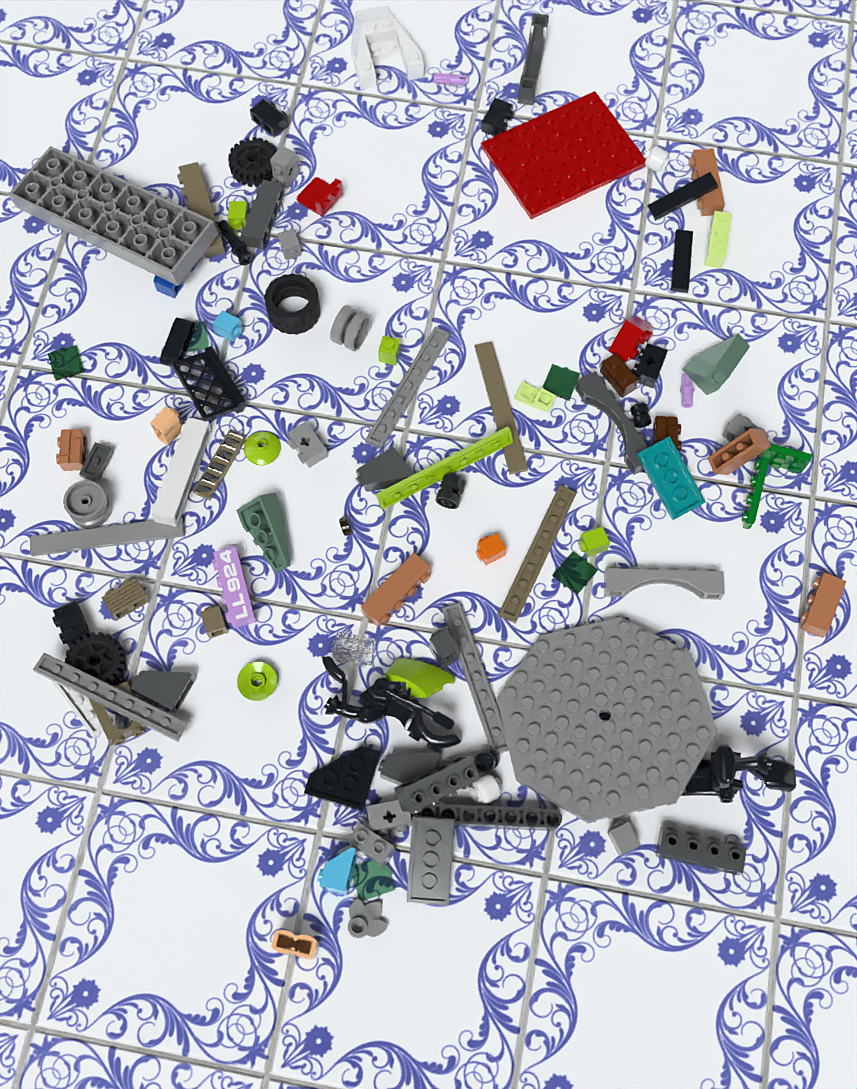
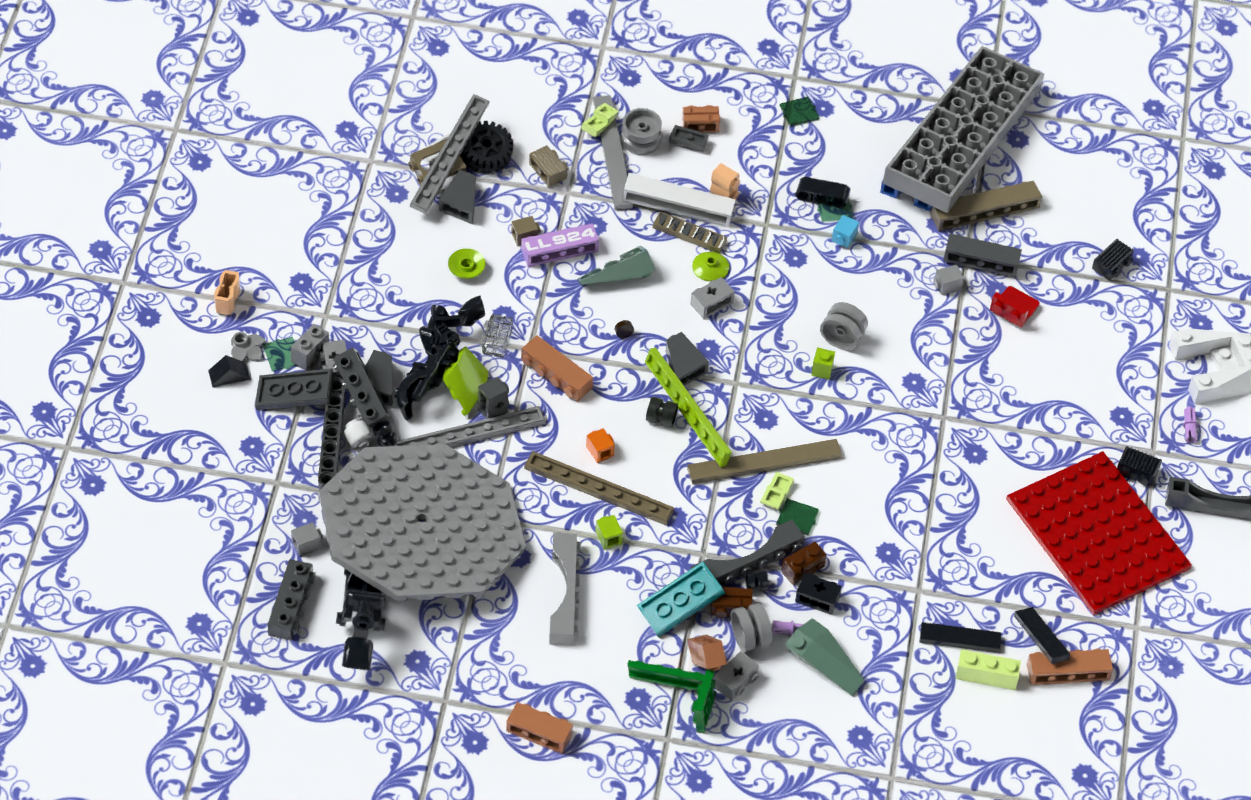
camera: 85 degrees right, 15 degrees down
black brick [52,600,90,646] -> none
black fence [171,346,245,422] -> none
black pin [217,220,253,266] -> none
black wheel [228,137,277,187] -> none
lime brick [228,201,249,230] -> none
black tyre [264,274,321,335] -> none
light grey brick [270,145,299,189] -> none
black plate [304,746,382,812] -> none
medium azure slope [317,847,358,896] -> none
light grey tile [365,327,450,450] -> none
clear green piece [552,551,598,595] -> none
red brick [608,316,654,362] -> none
white head [643,146,670,172] -> none
none -> black slope [208,355,250,387]
none -> yellowish green slope [581,103,619,137]
none -> light grey wheel [731,602,772,652]

